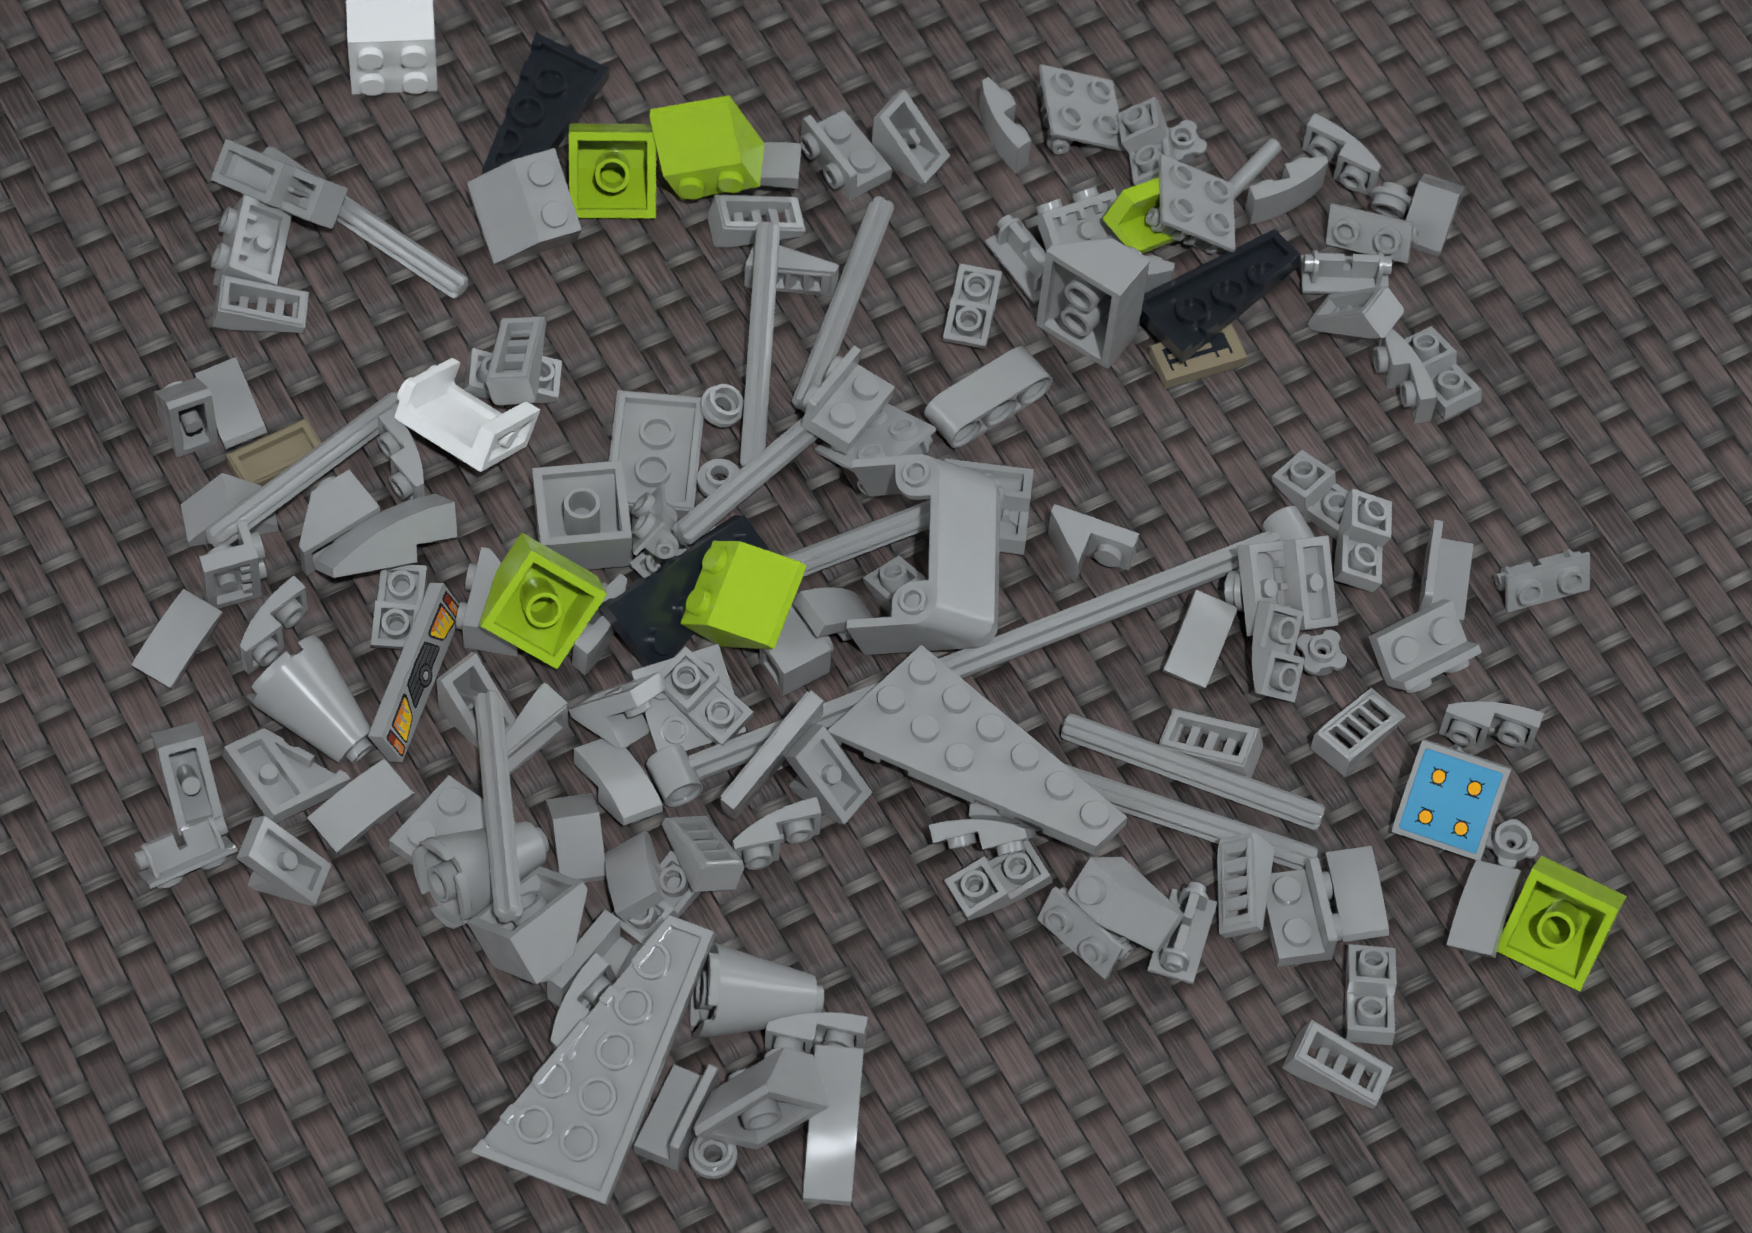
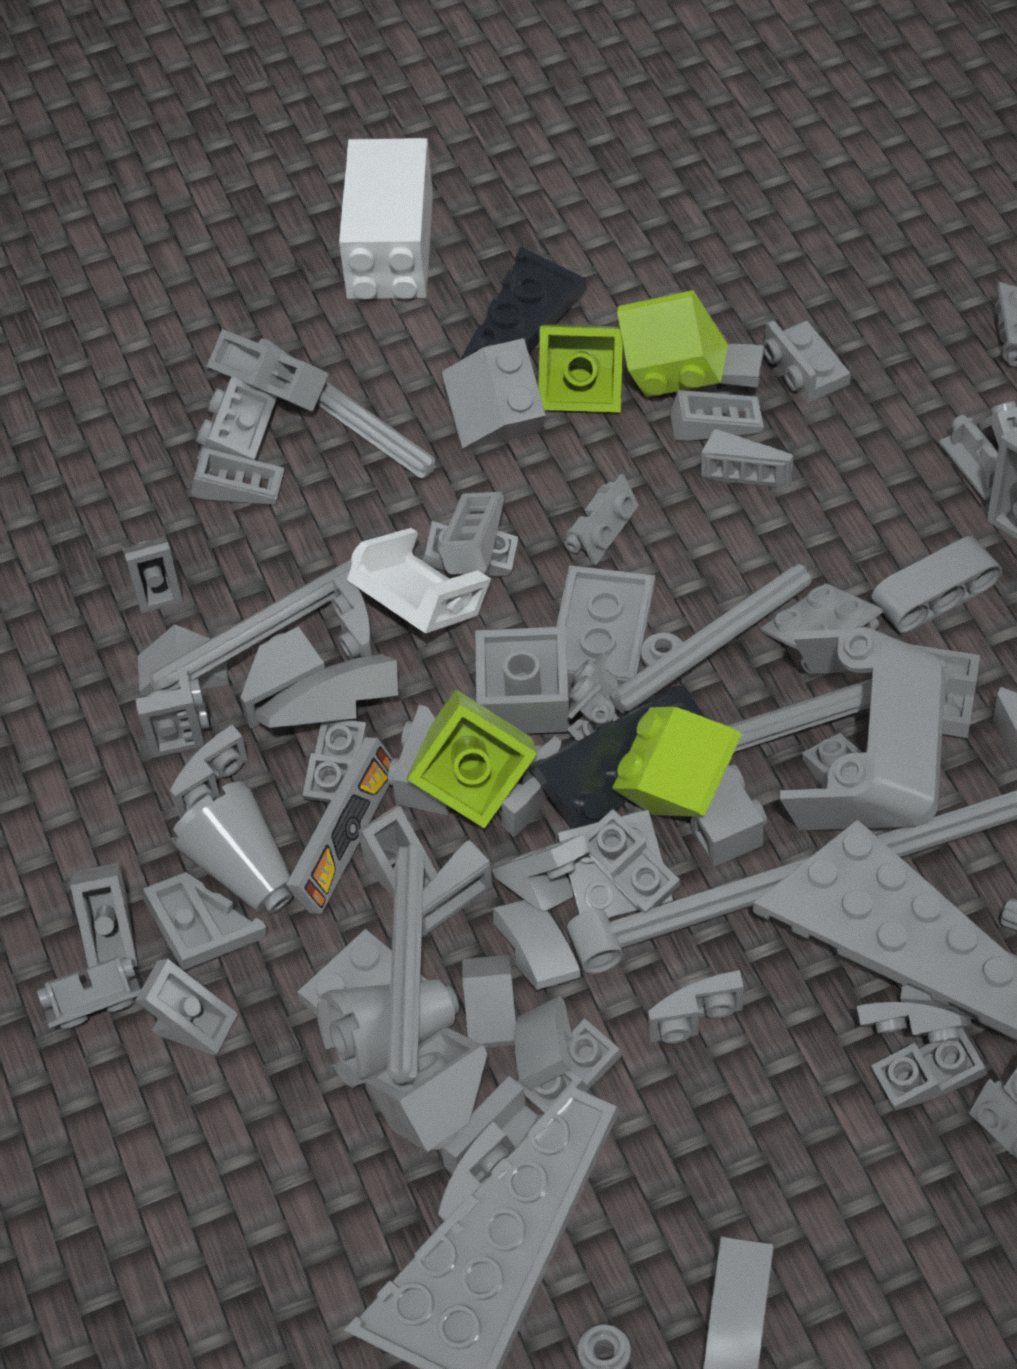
camera: 15 degrees right, 5 degrees down
light grey slope [131,589,224,690] -> none
light grey slope [195,357,267,449] -> none
dark tan tile [226,419,321,486] -> none
light grey slope [307,759,415,854] -> none
light grey panel [634,1064,718,1171] -> none
light grey slope [662,816,744,892] -> none
light grey cone [689,942,824,1038] -> none
light grey slope [694,1047,829,1150] -> none
light grey plate [700,384,744,427] -> none
light grey tile [720,691,824,821] -> none
light grey axle [740,221,780,468] -> none
light grey slope [764,1012,868,1055] -> none
light grey slope [784,724,872,825] -> none
light grey axle [792,196,894,413] -> none
light grey slope [793,587,874,641] -> none
light grey bracket [801,346,895,454] -> none
light grey slope [872,89,950,184] -> none
light grey slope [943,263,1002,349] -> none
light grey slope [979,77,1031,174] -> none
none -> light grey hinge [564,474,639,565]

